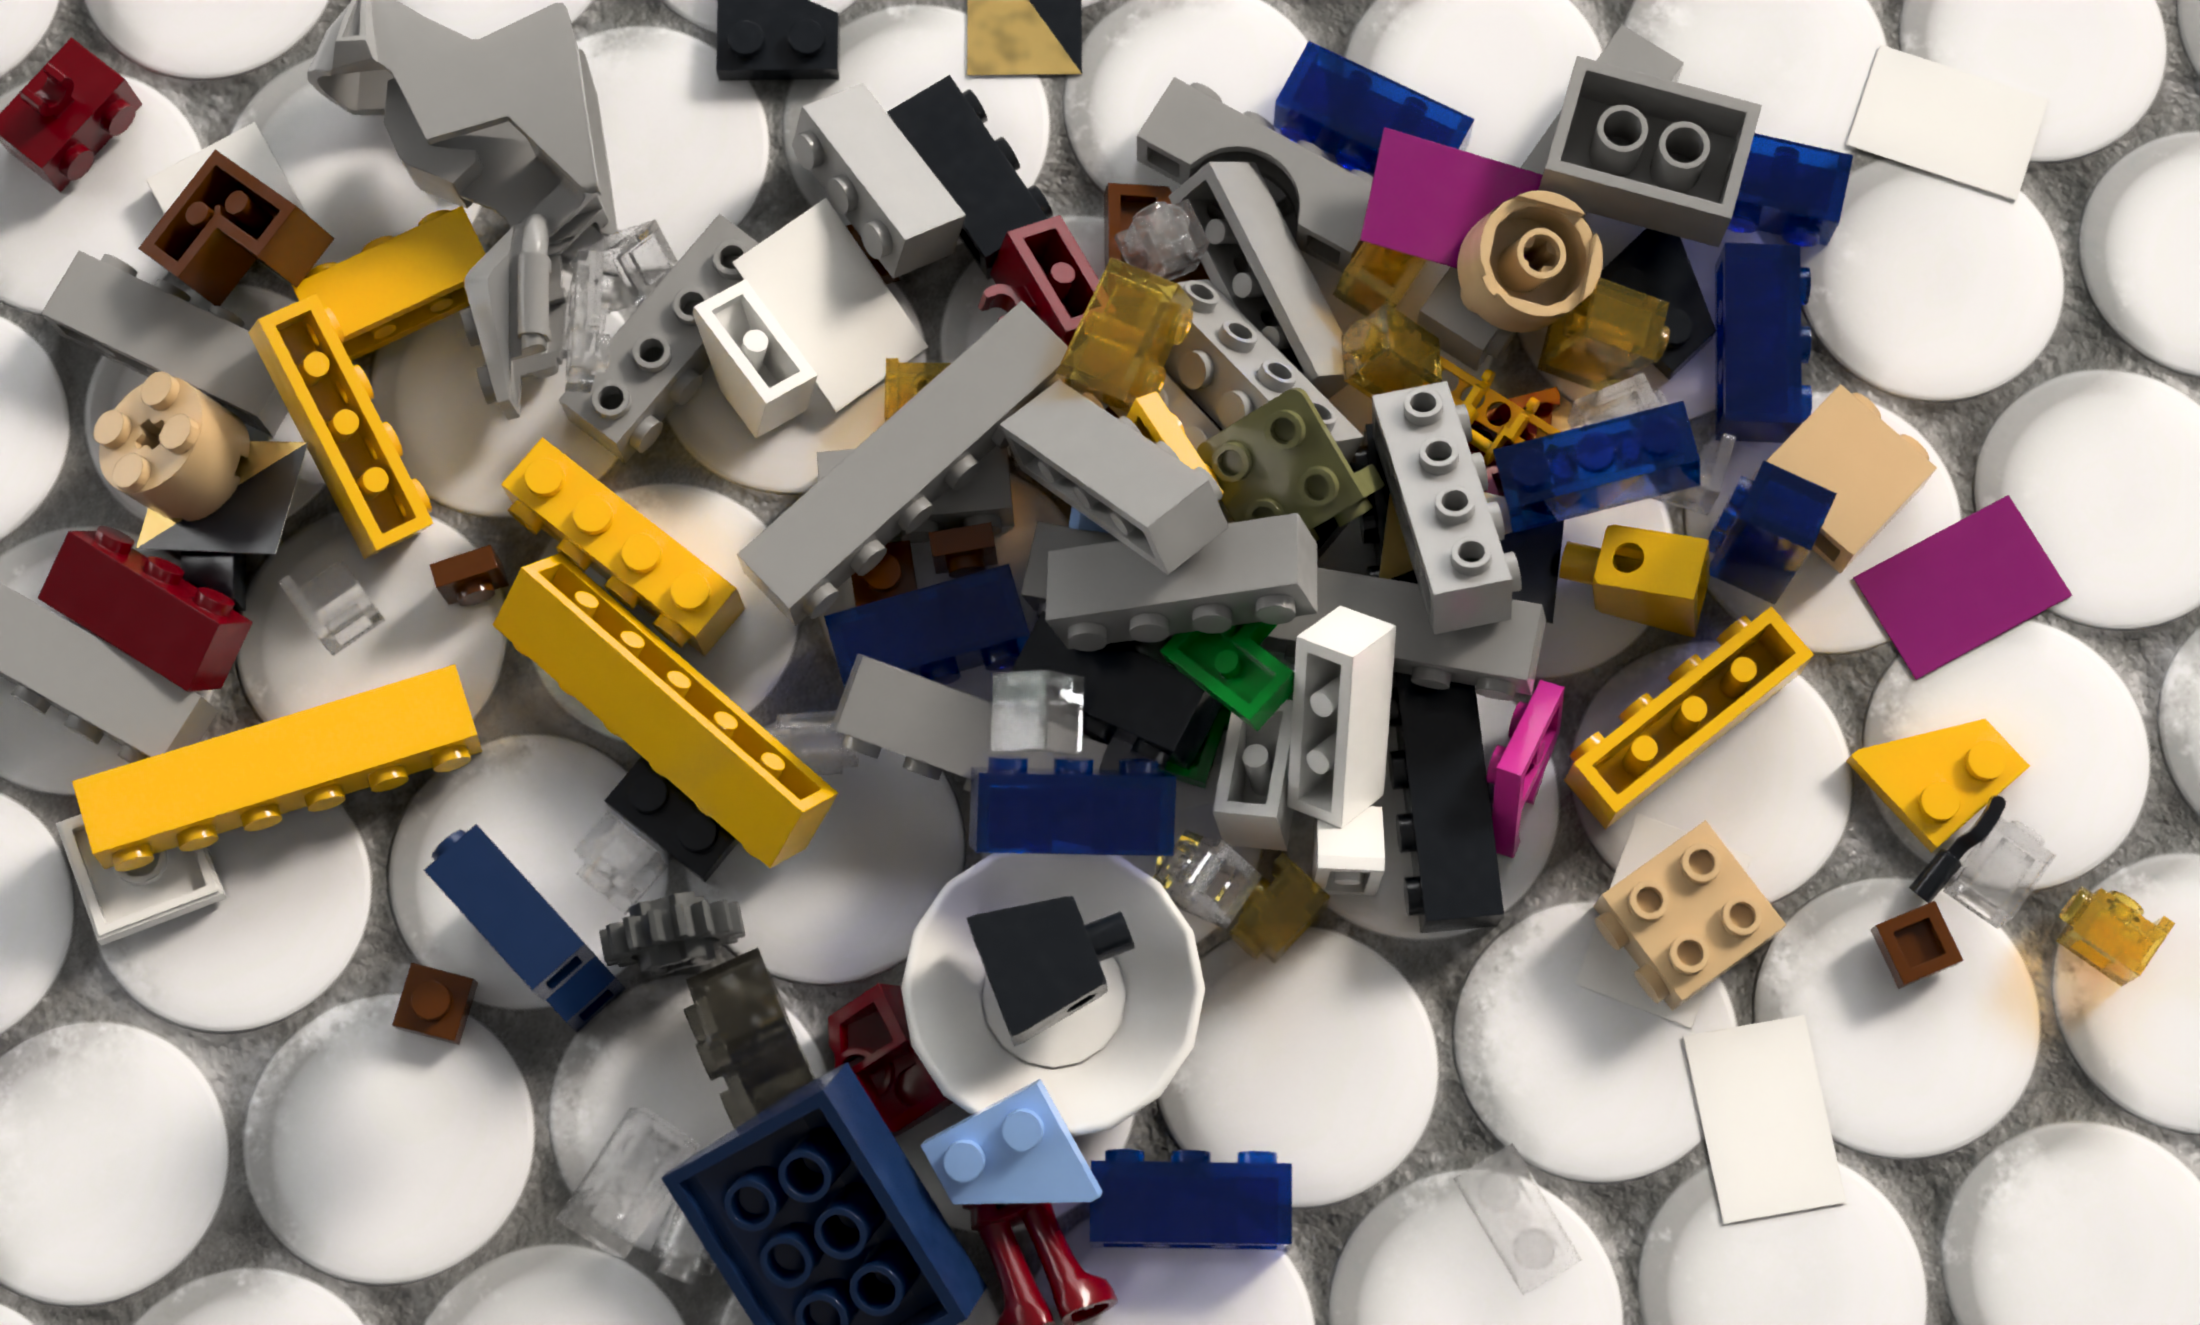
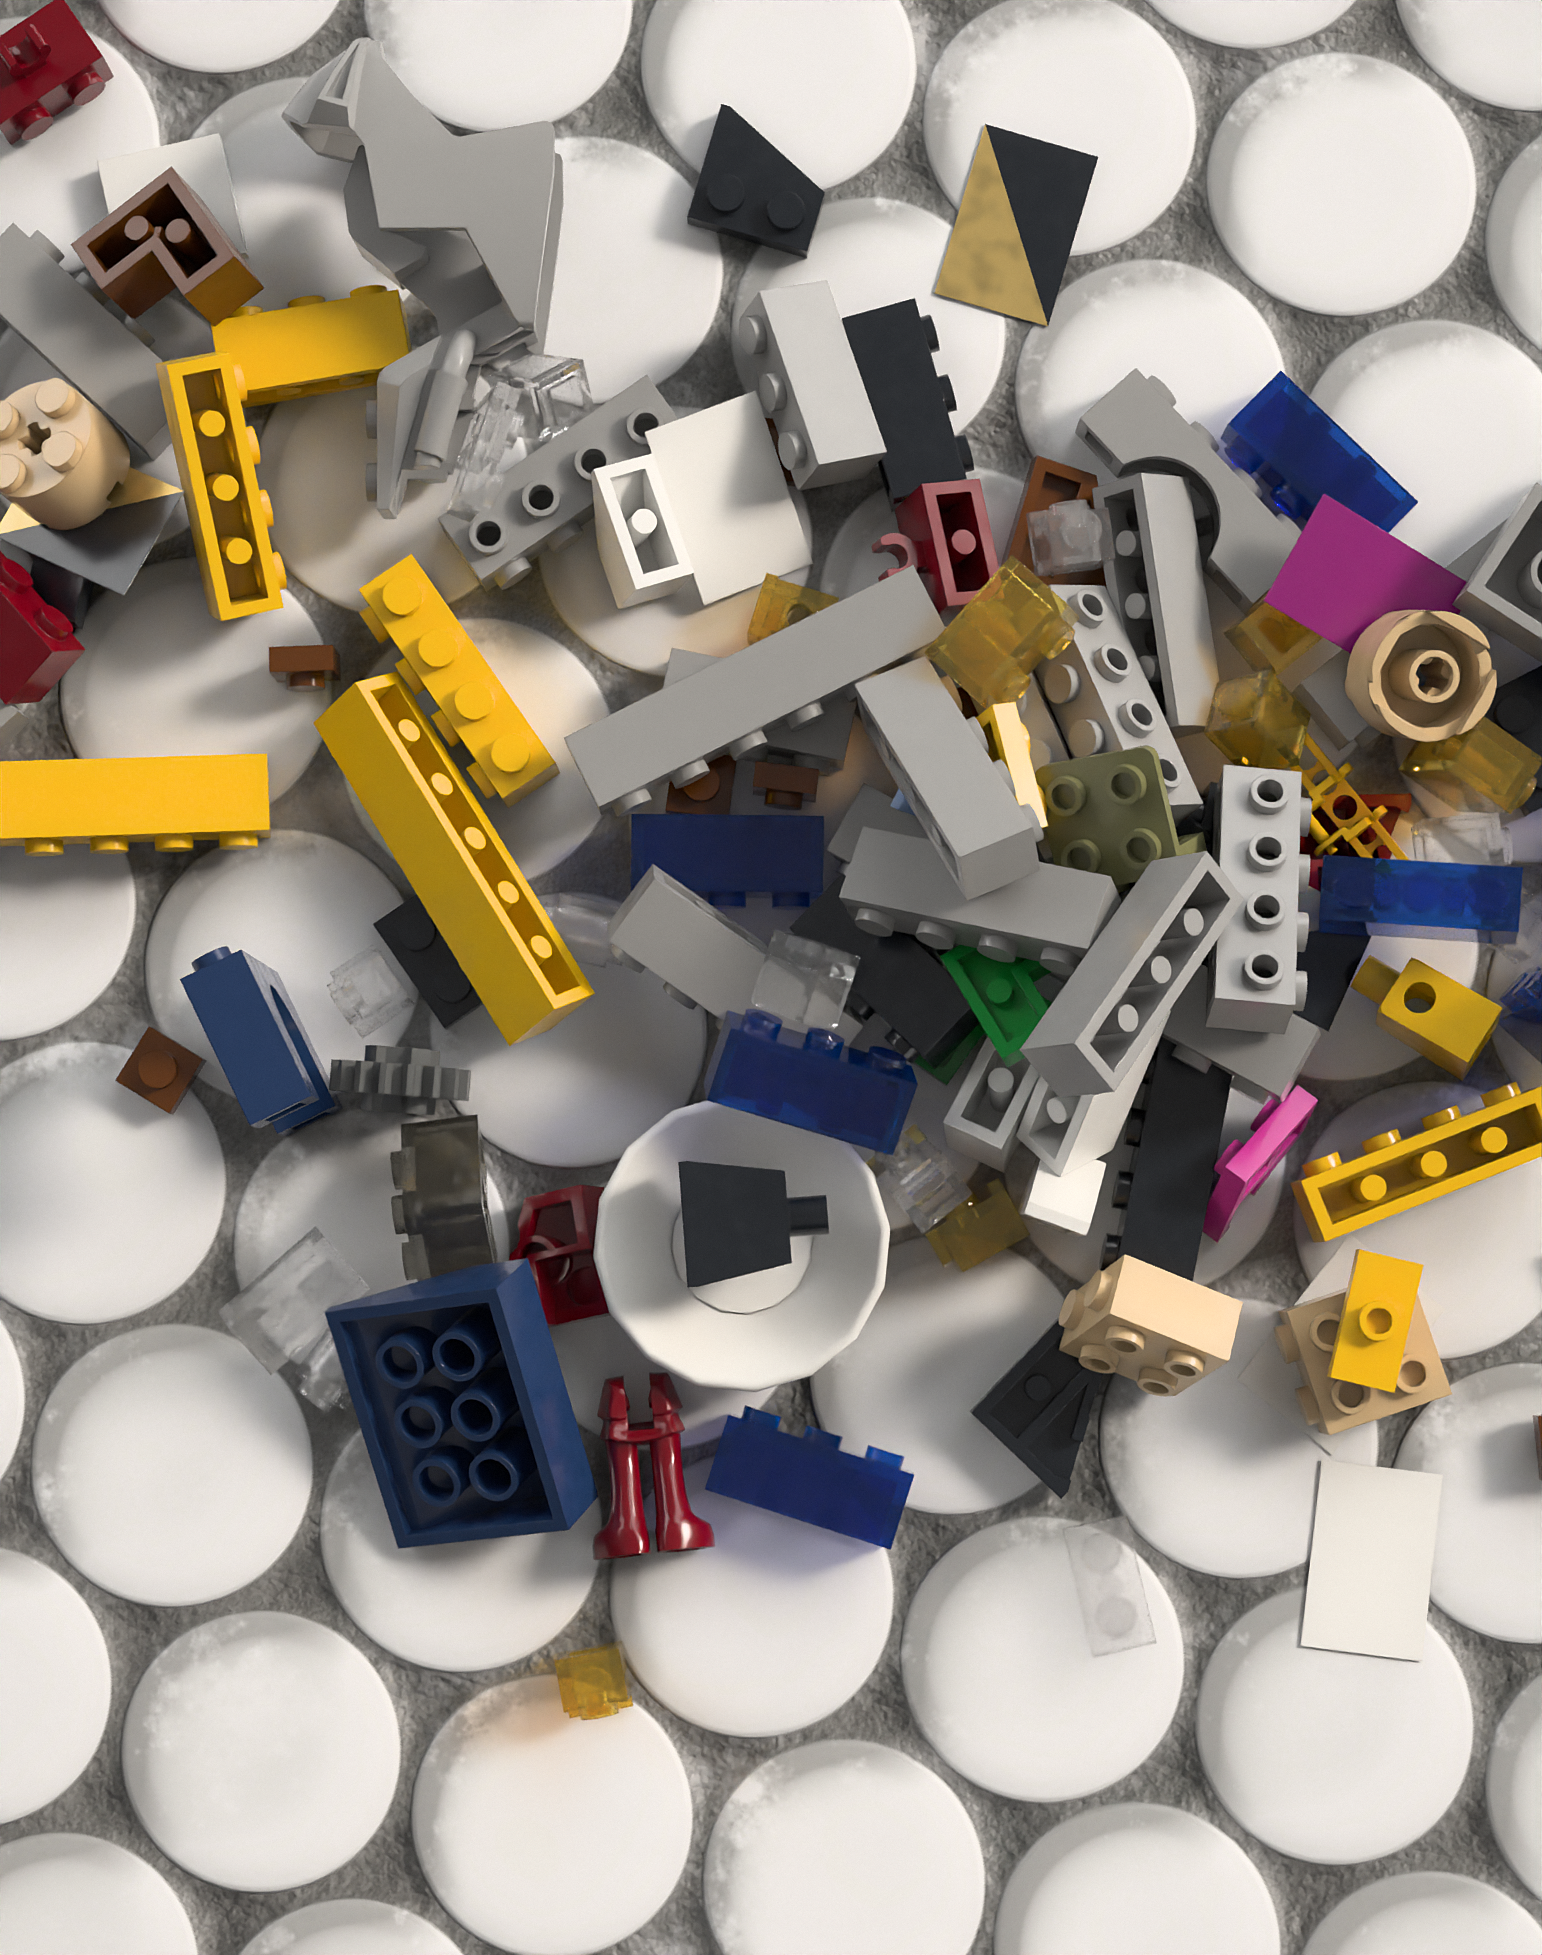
camera: 15 degrees right, 10 degrees up
clear panel [278,561,385,656] -> none
light blue wing [920,1078,1103,1205] -> none
none -> black wing [969,1318,1103,1499]
none -> light grey brick [1020,851,1244,1098]
none -> tan brick [1059,1254,1243,1397]
none -> yellow plate [1327,1249,1423,1393]

